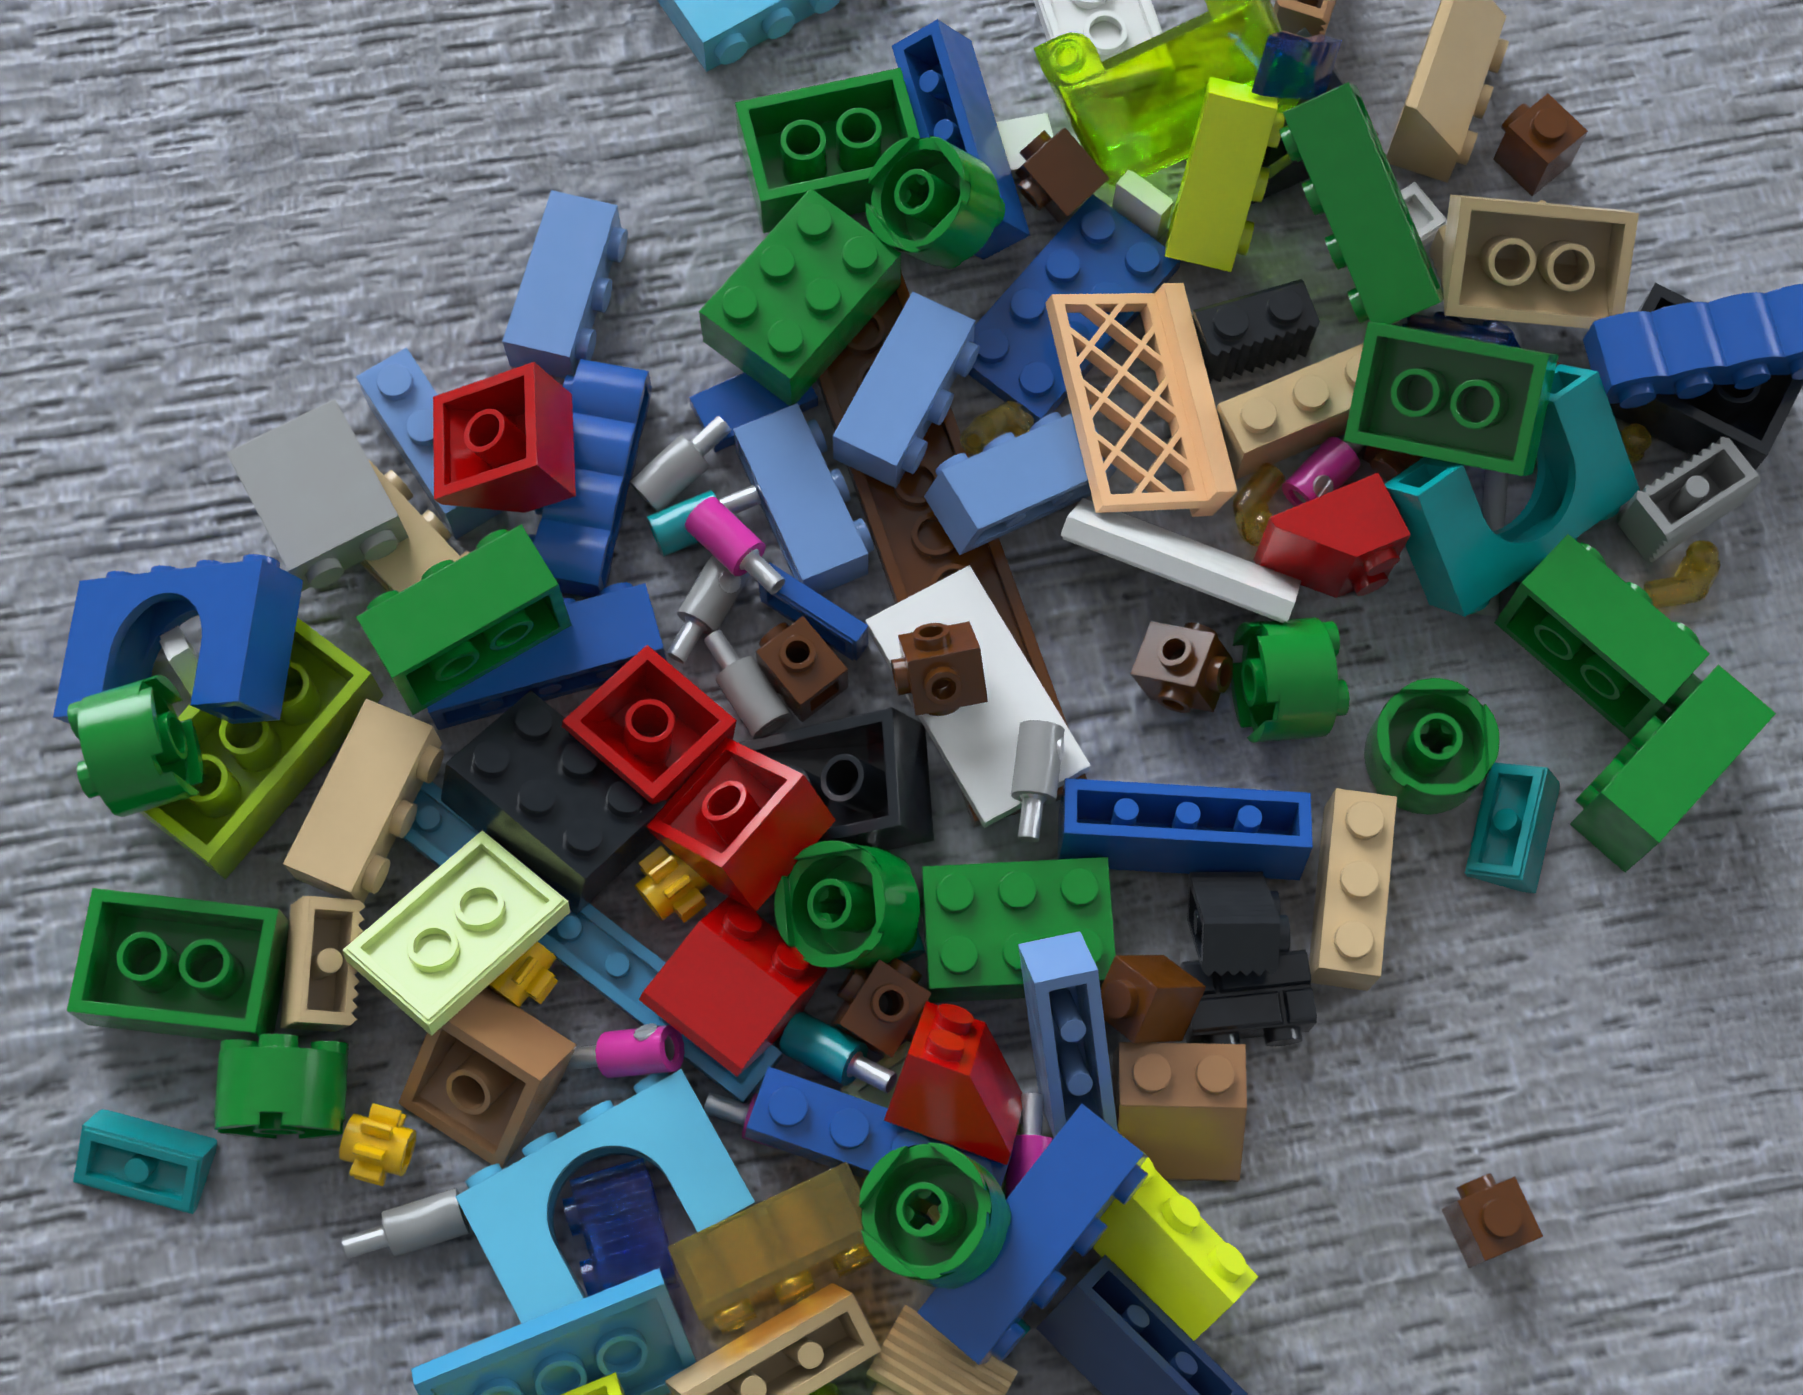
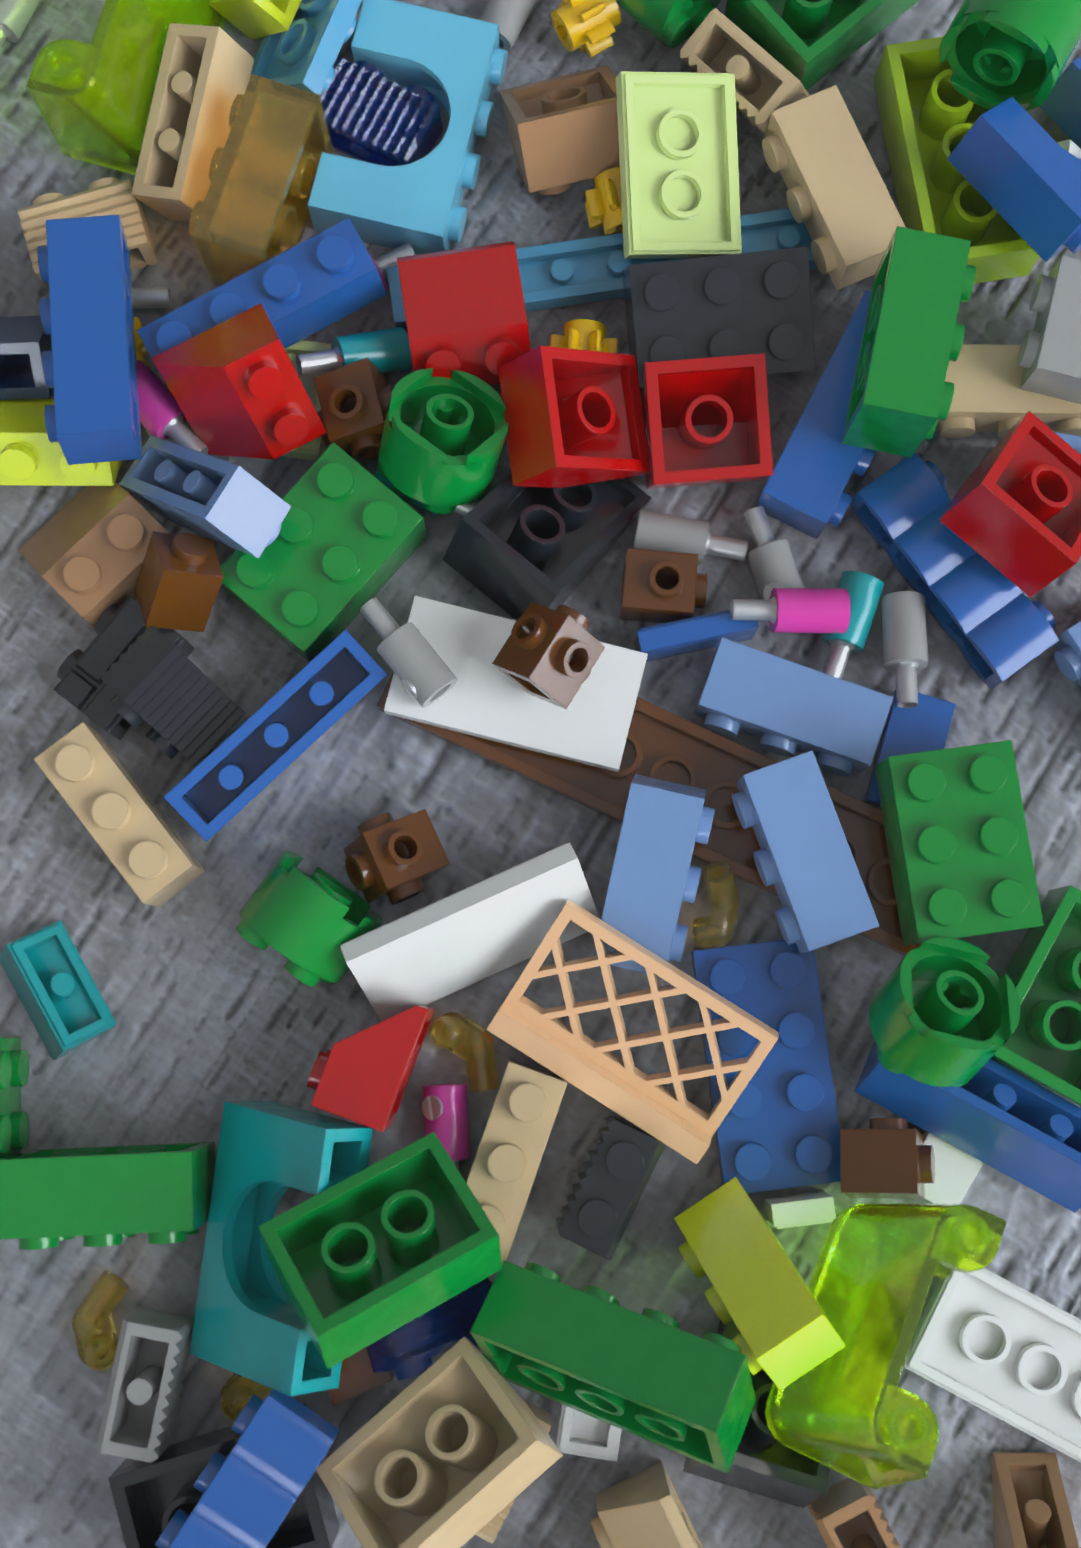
camera: 135 degrees right, 10 degrees up
dark pink piece [568,1023,685,1078] -> none
green brick [859,1143,1011,1289] -> none
slope [1251,31,1342,99] -> none
green brick [1364,678,1500,815] -> none

